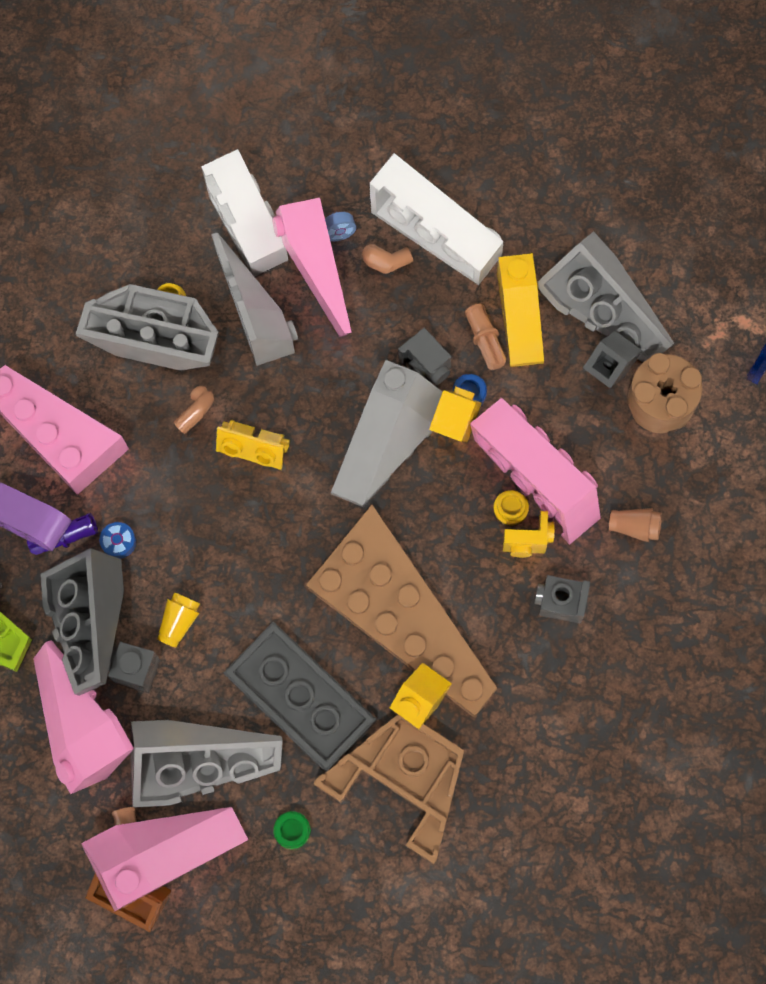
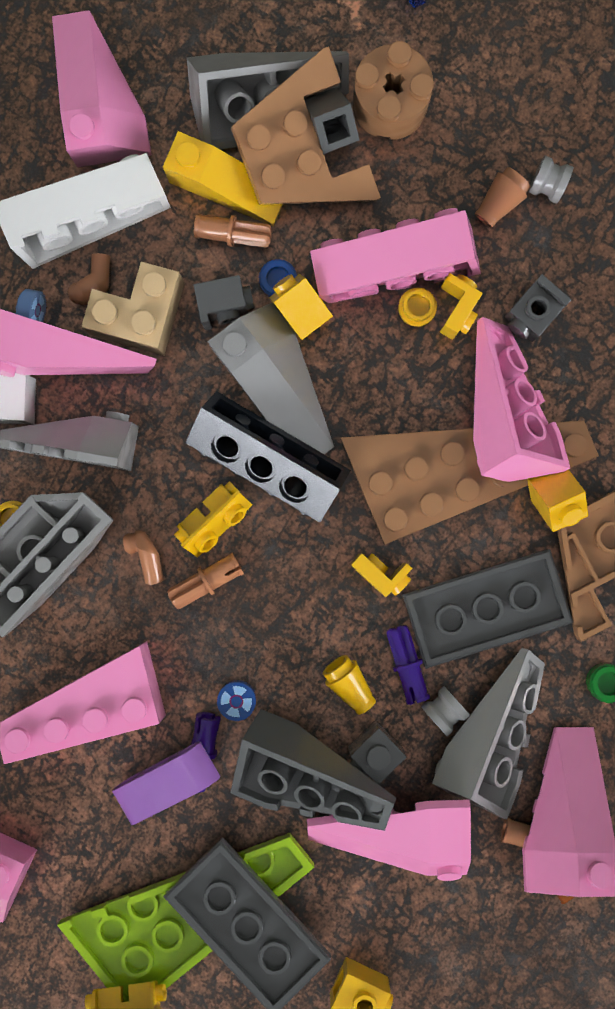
camera: 60 degrees left, 15 degrees up
none -> bright pink wedge [52,10,152,167]
none -> tan brick [81,262,185,356]
none -> nougat axle [167,552,244,609]
none -> black brick [185,391,351,522]
none -> medium nougat wing [231,46,381,205]
none -> yellow bracket [349,553,413,597]
none -> dark purple axle [386,625,430,705]
none -> light grey wheel [421,686,470,736]
none -> bright pink wedge [473,317,570,482]
none -> light grey wheel [528,155,574,204]

